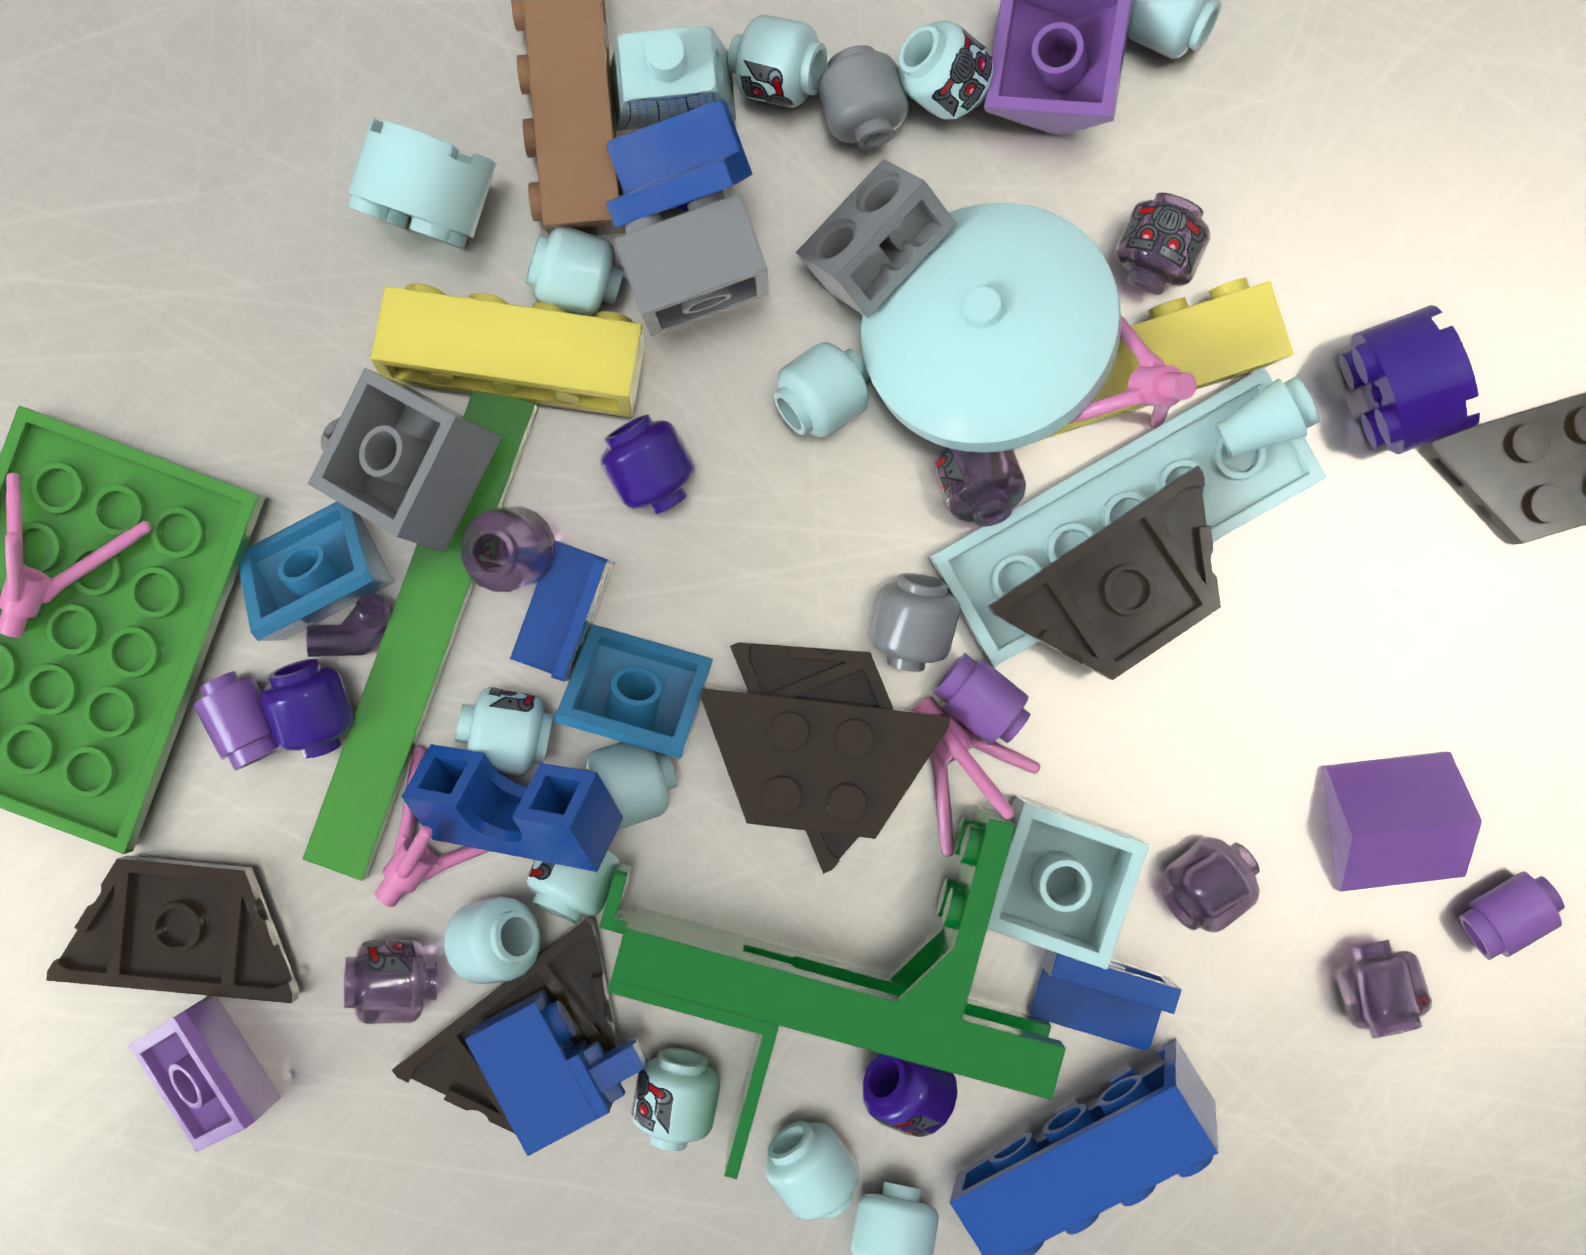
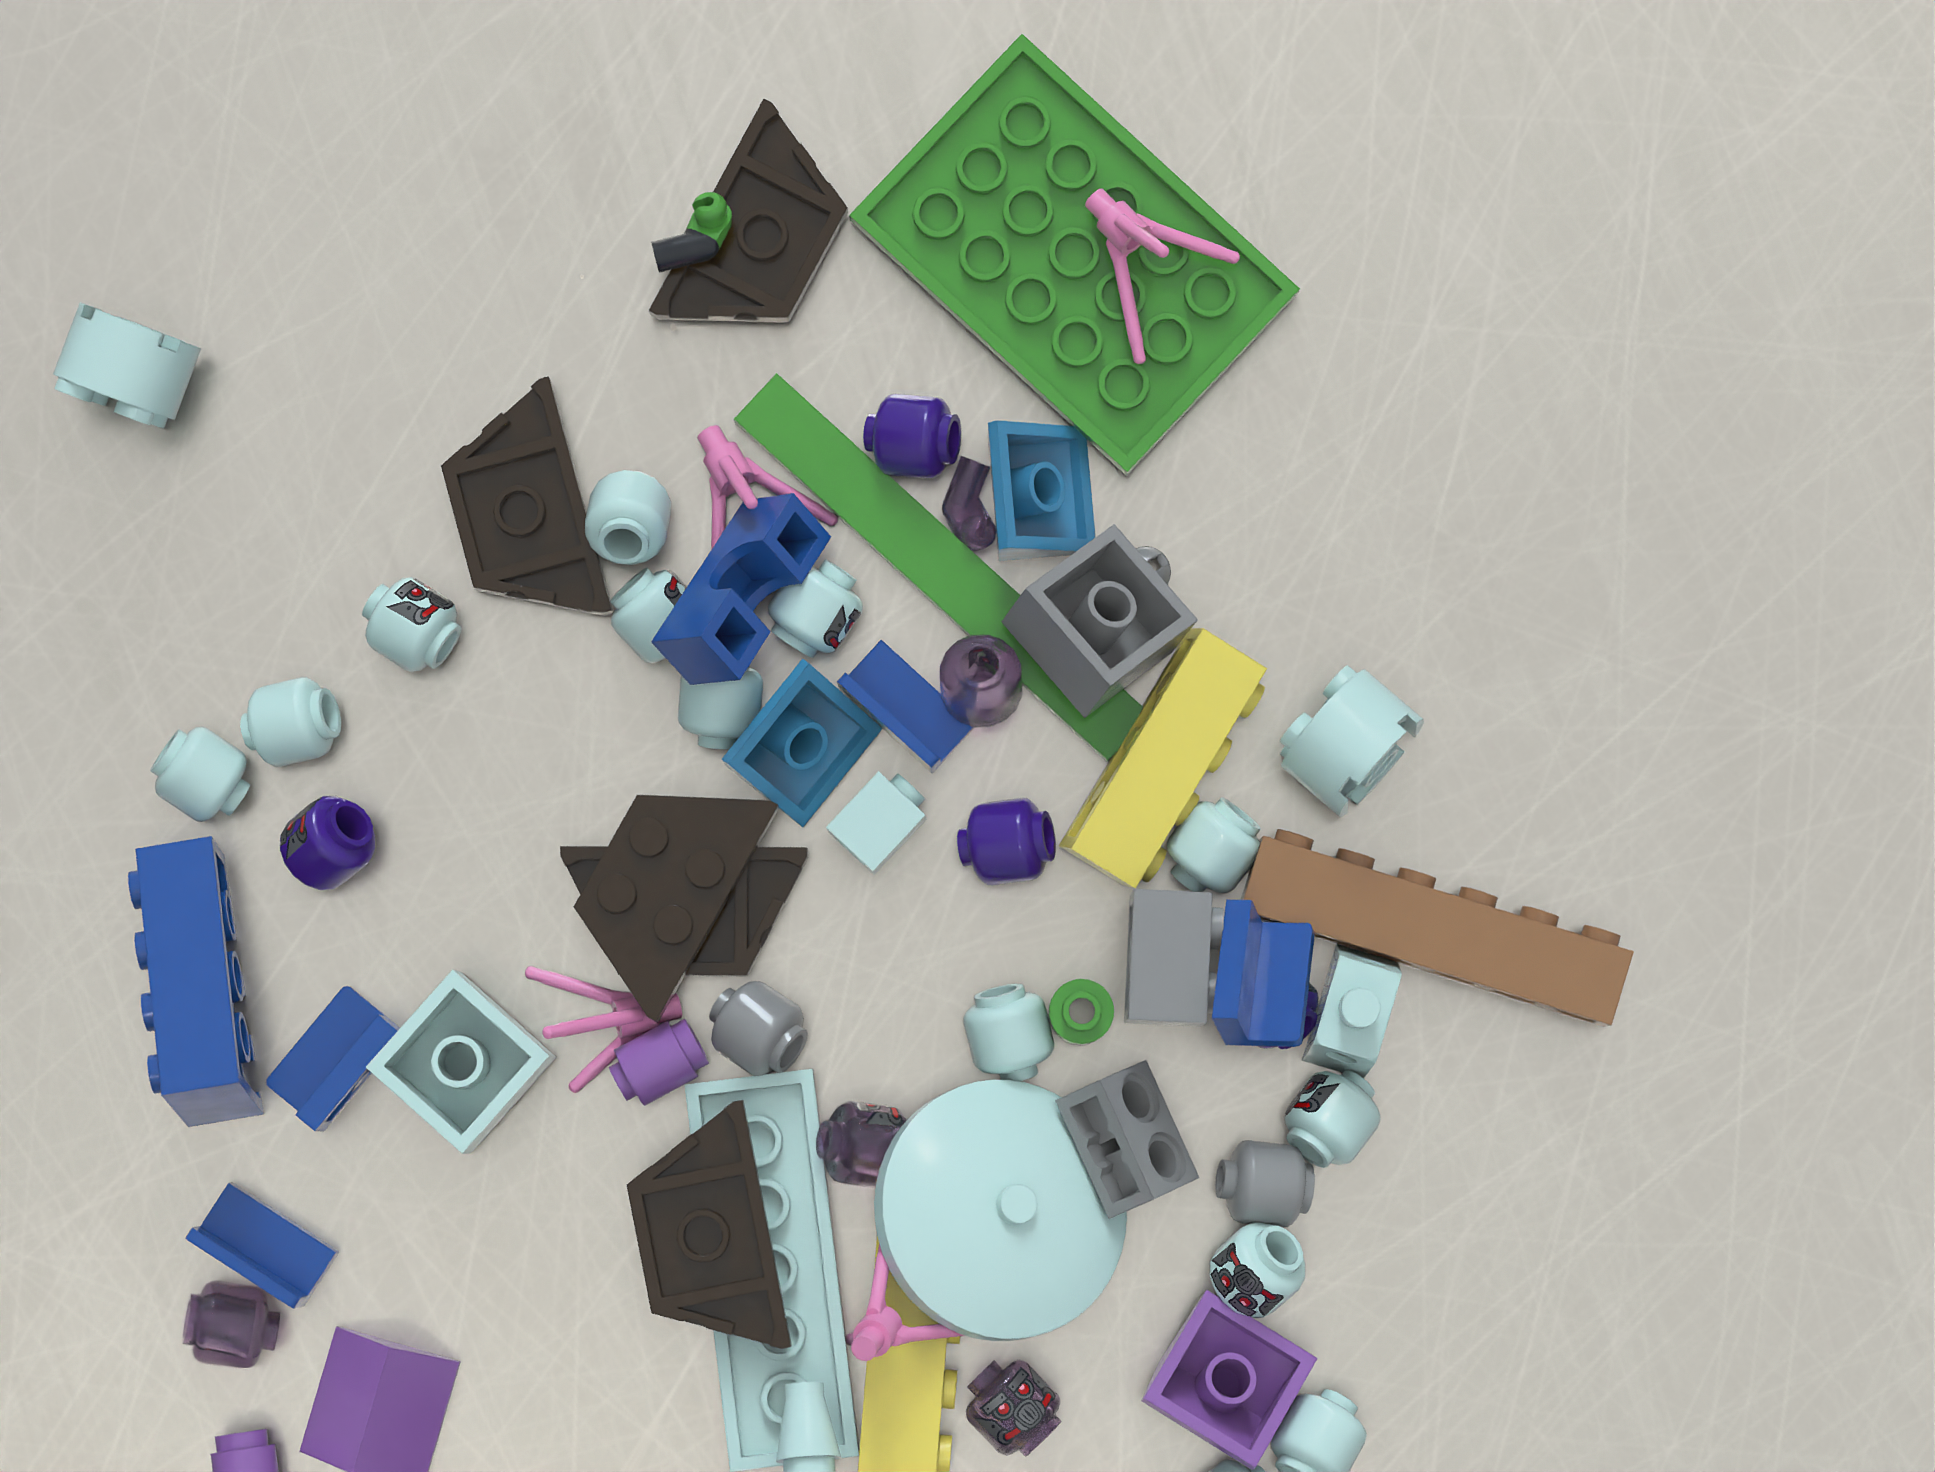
camera: 110 degrees right, 5 degrees down
medium lavender slope [129,996,281,1152] -> none
medium lavender brick [193,671,281,771] -> none
clear purple head [344,940,438,1024] -> none
blue hinge [465,989,648,1157] -> none
green piece [599,805,1066,1179] -> none
clear purple head [1162,837,1260,933] -> none
none -> blue panel [185,1182,339,1309]
none -> arm [651,192,732,273]
none -> light aqua brick [826,771,926,875]
none -> bright green brick [1048,979,1114,1045]

